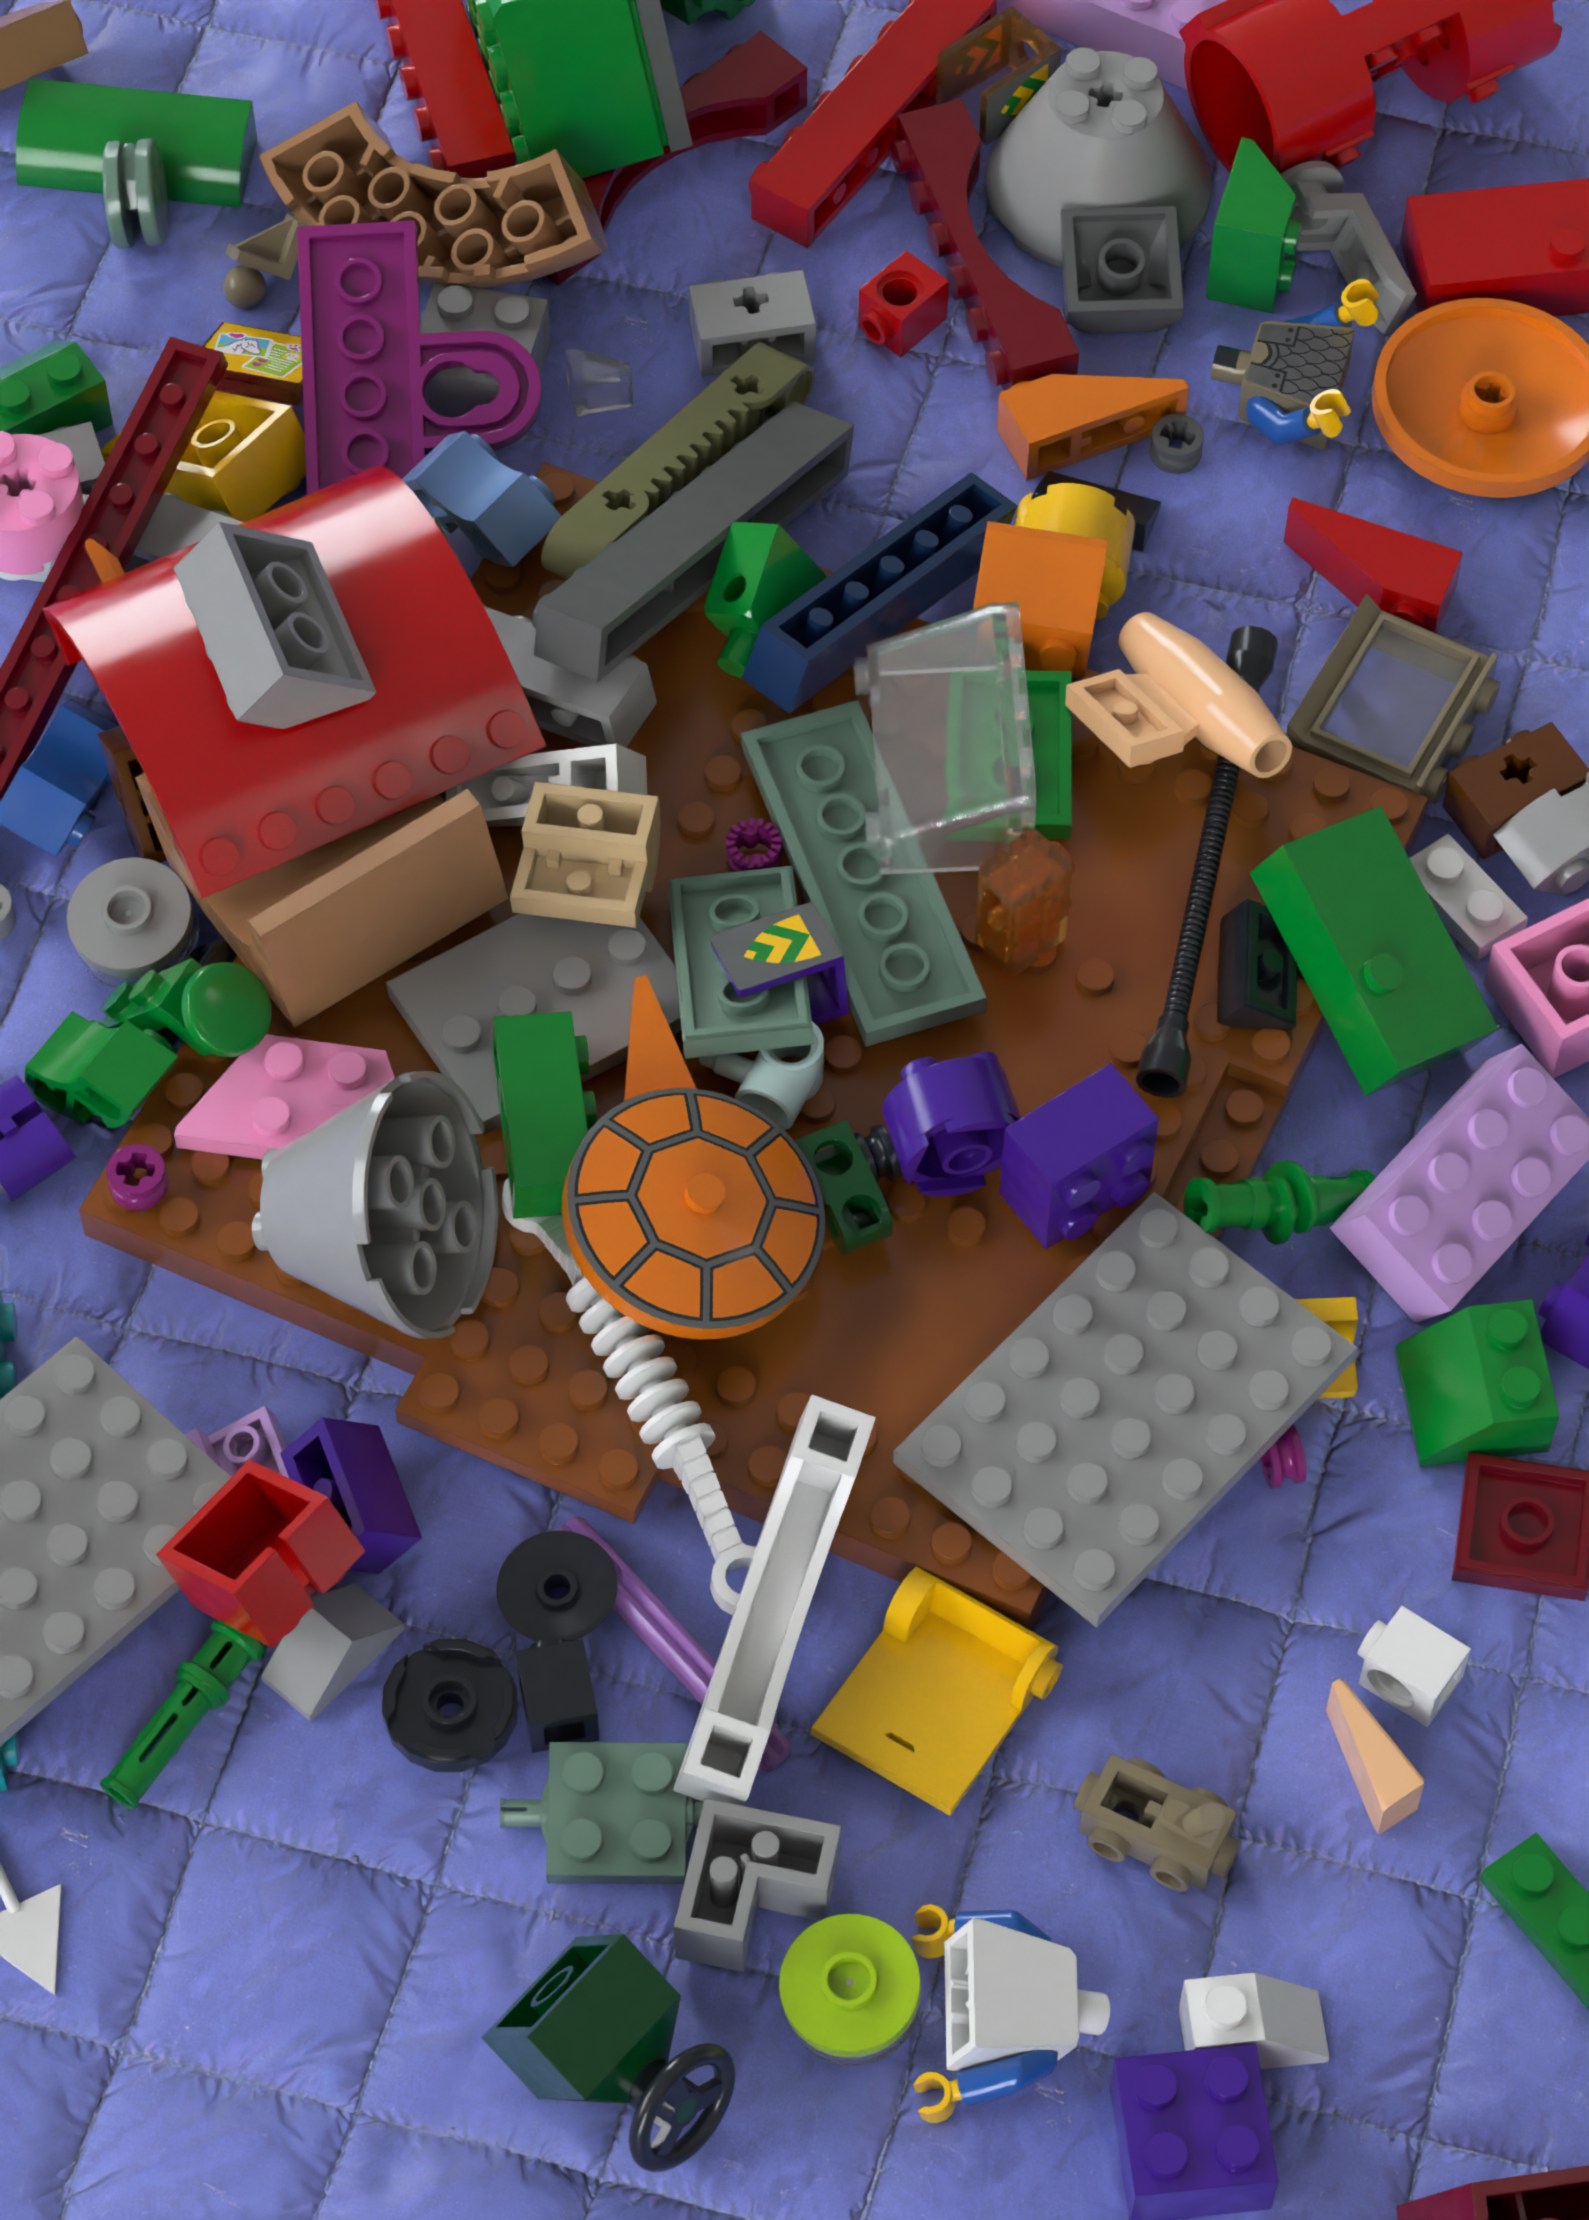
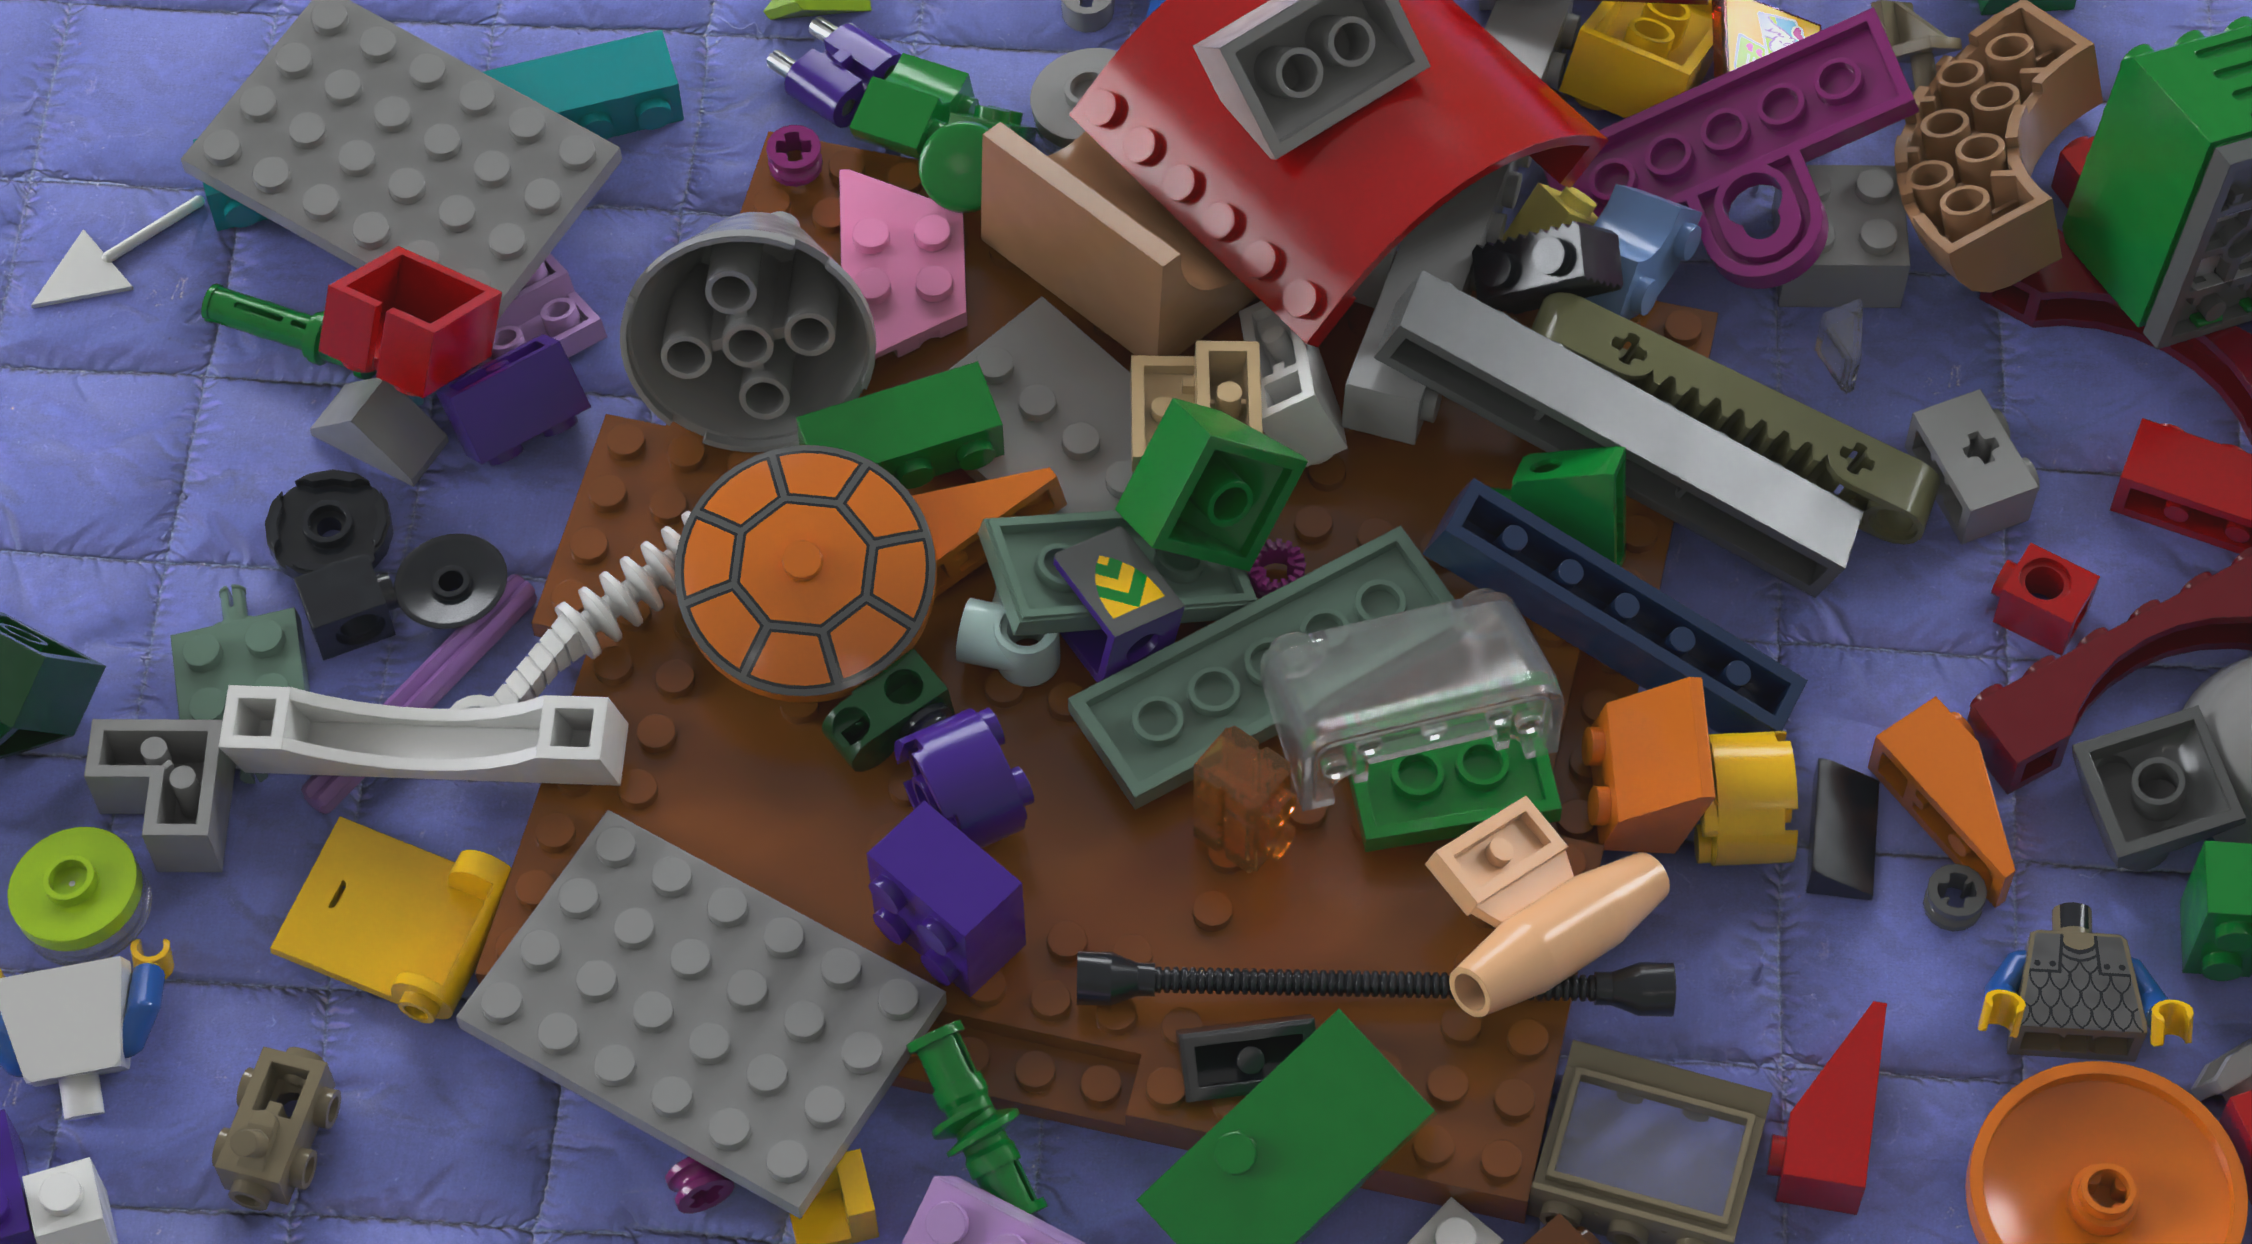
camera: 80 degrees right, 0 degrees up
none -> green slope [1115,398,1308,572]
none -> black brick [1472,221,1623,315]

